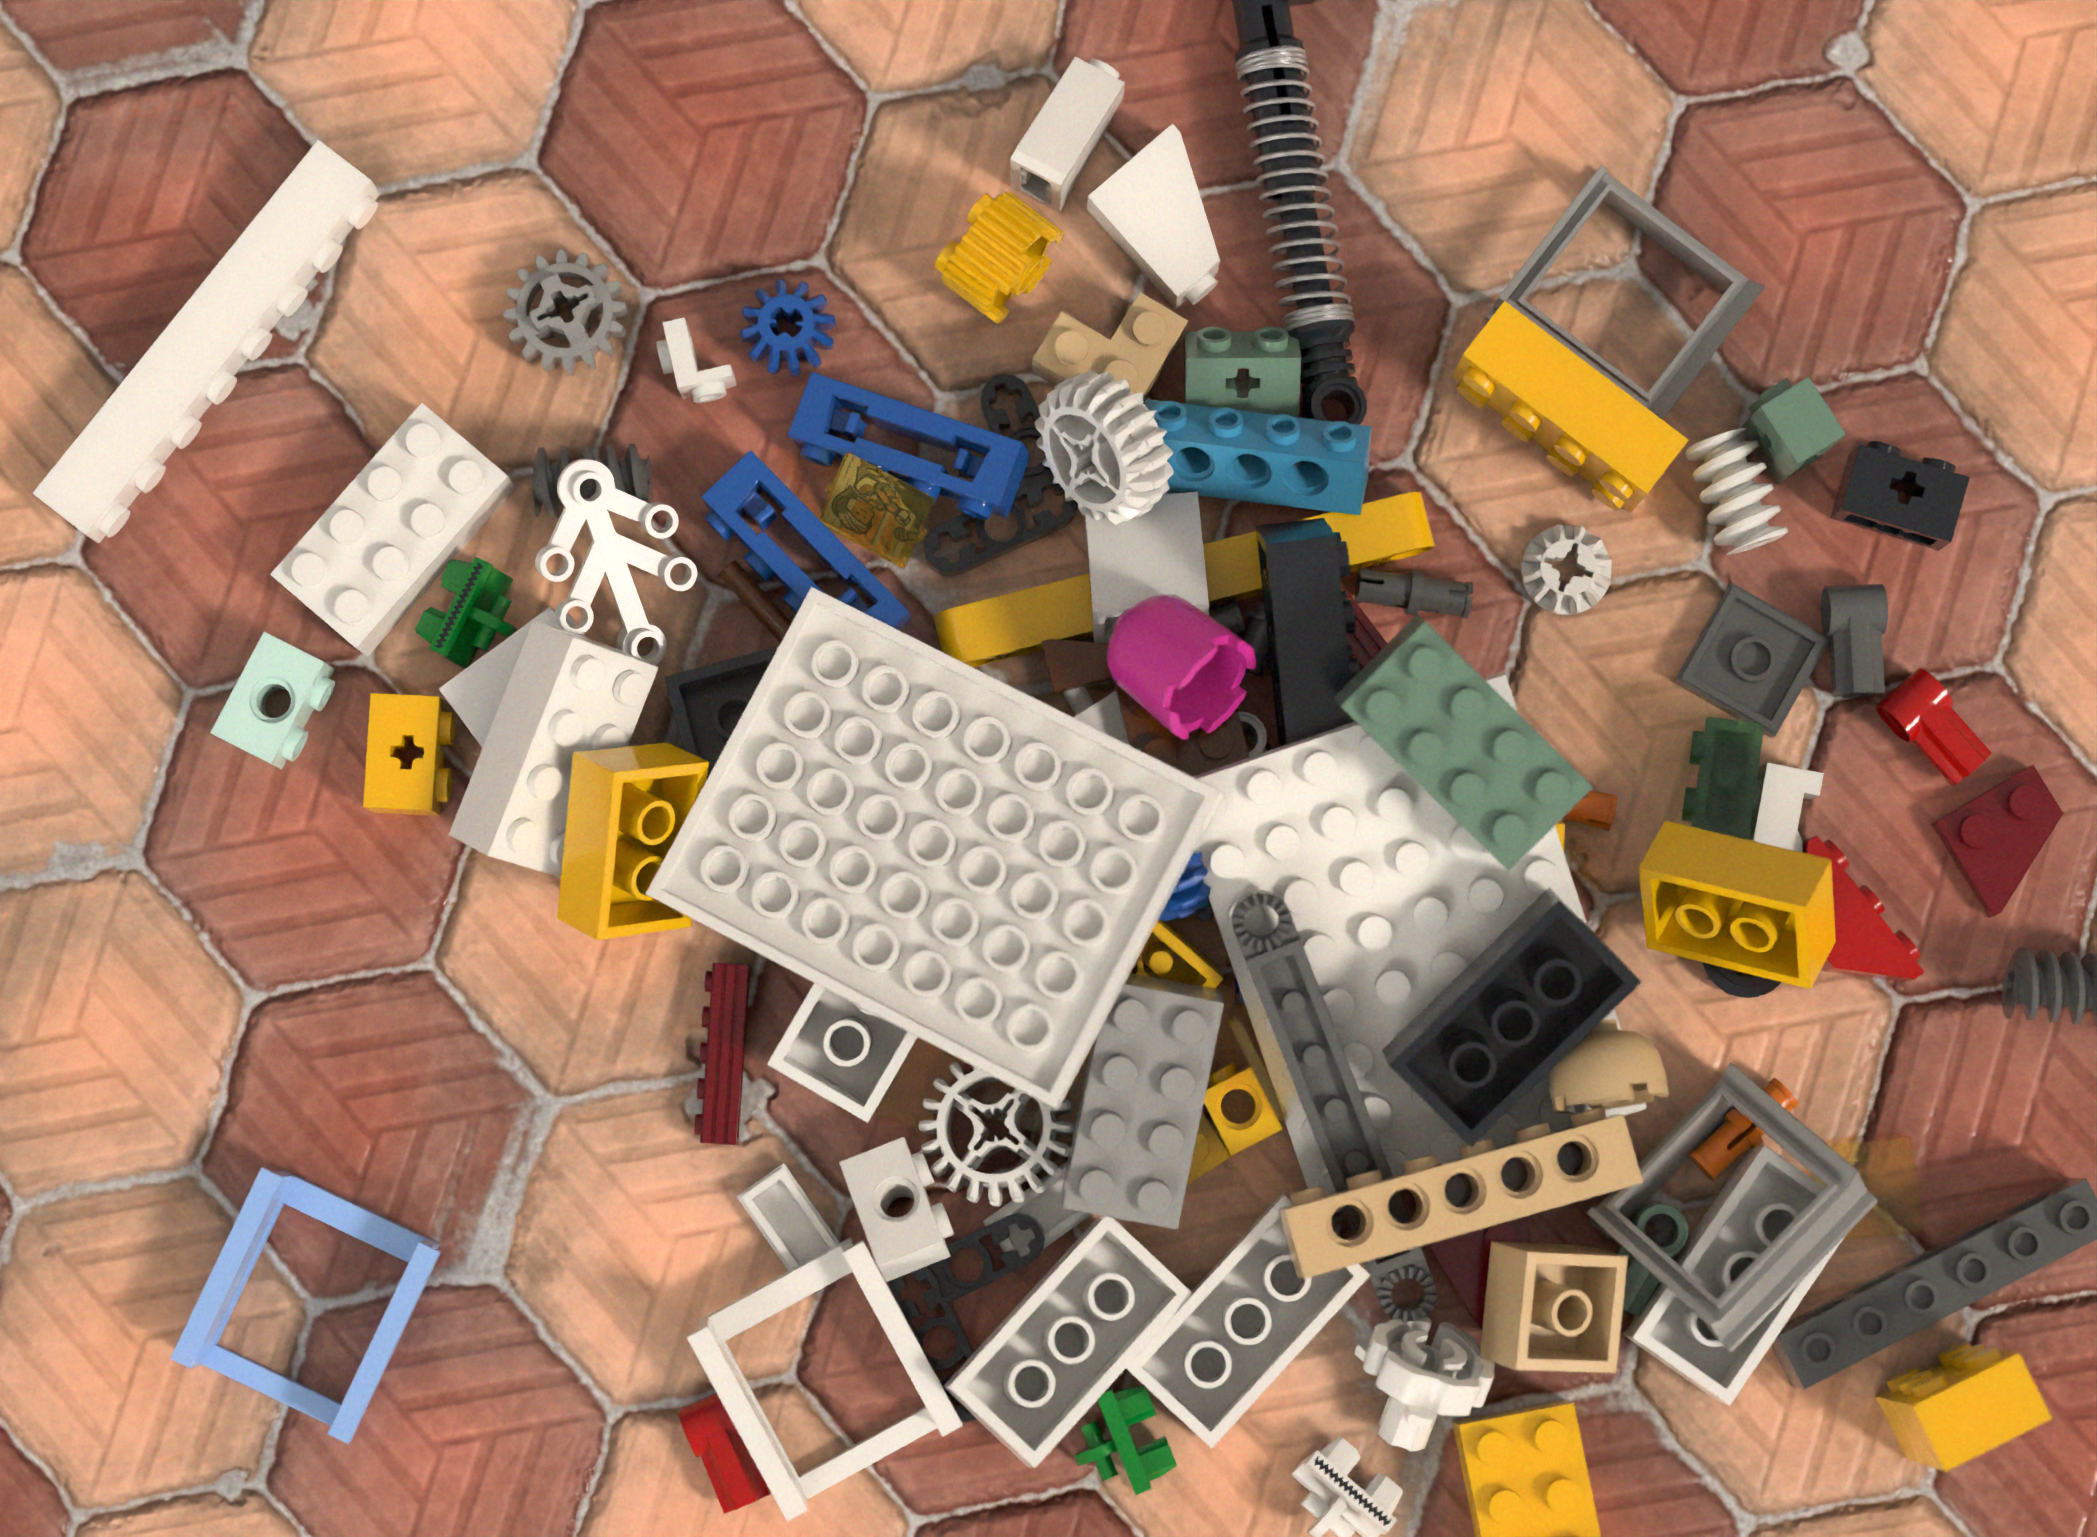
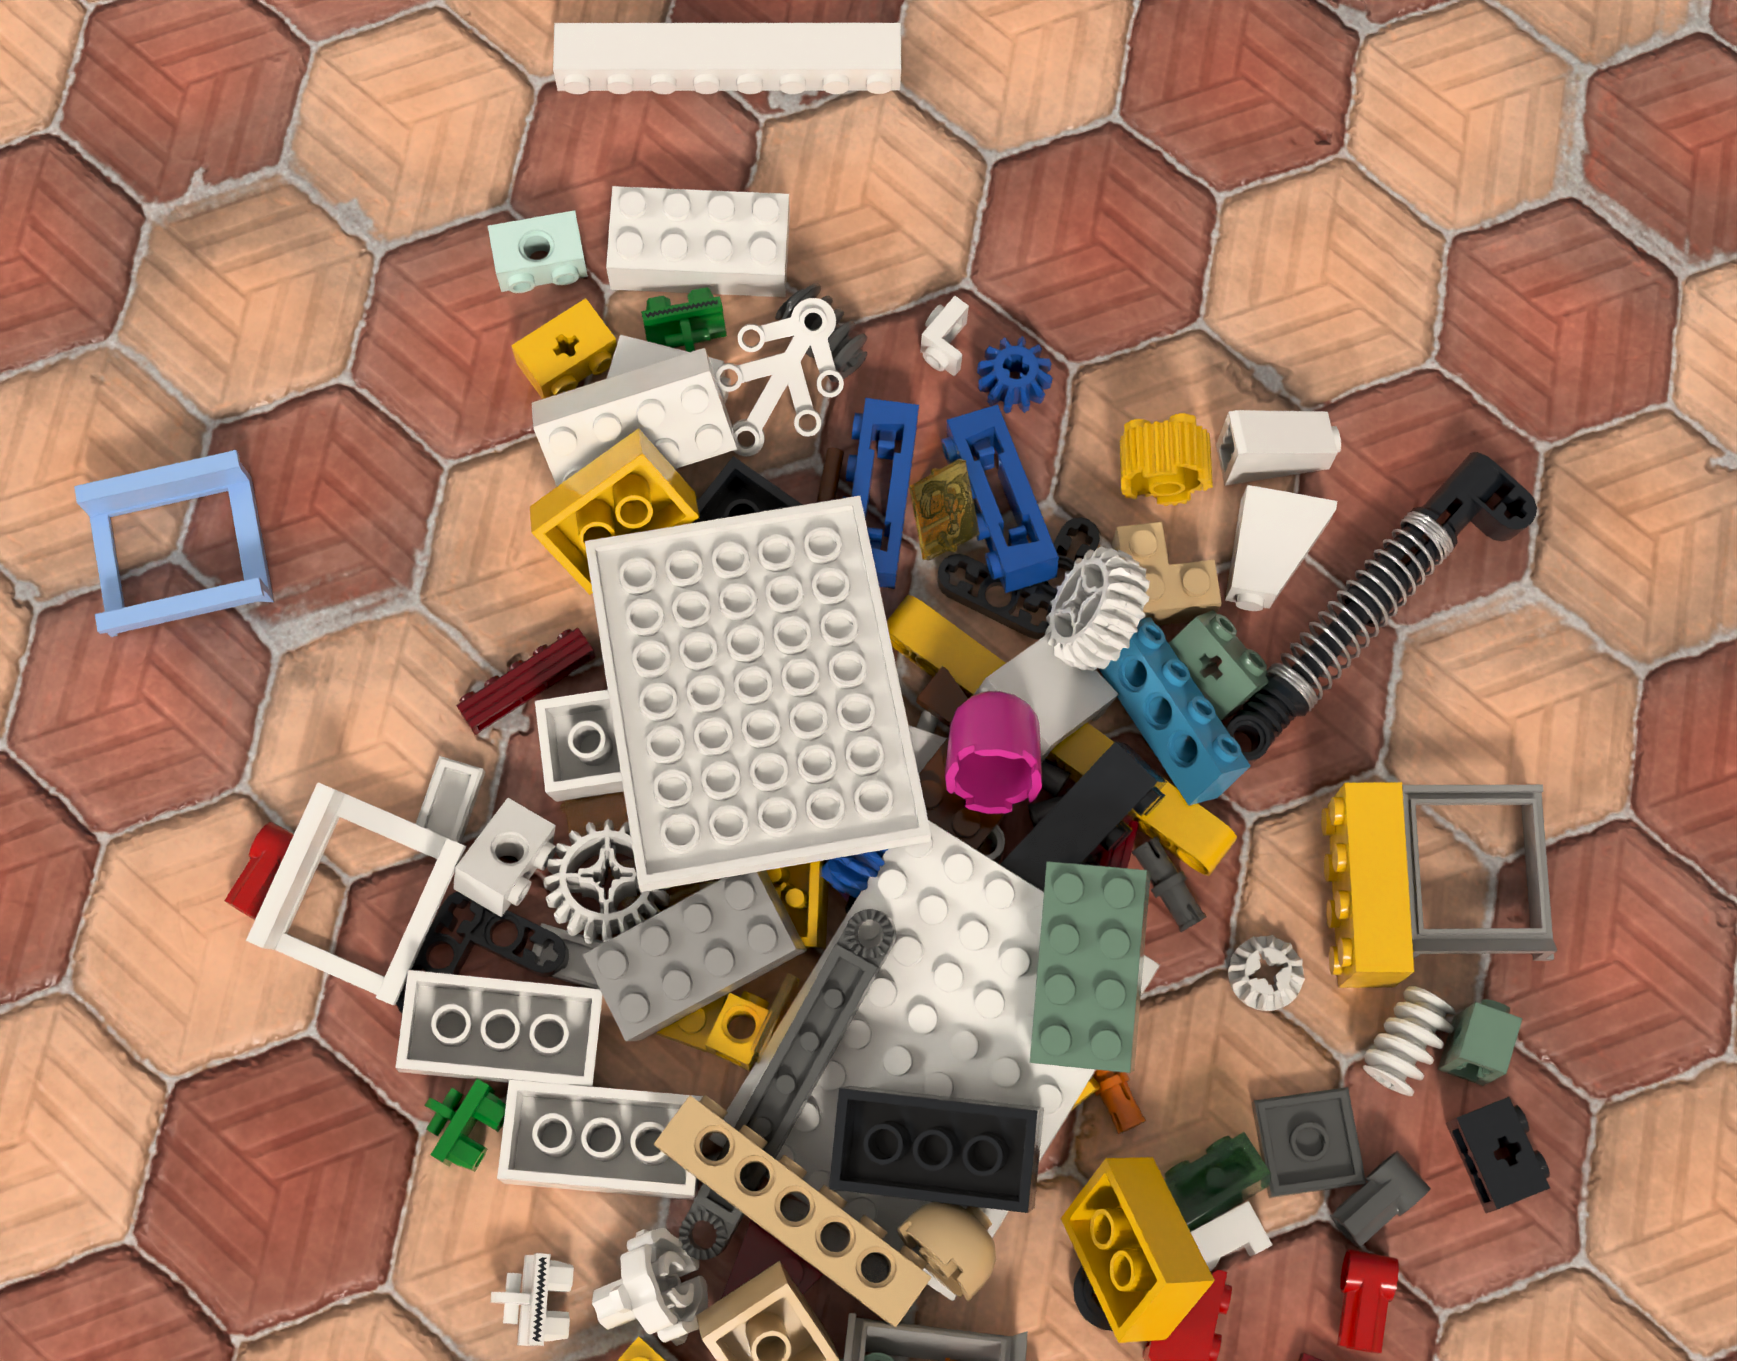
camera: 50 degrees right, 10 degrees down
light grey gear [503,250,628,376] -> none

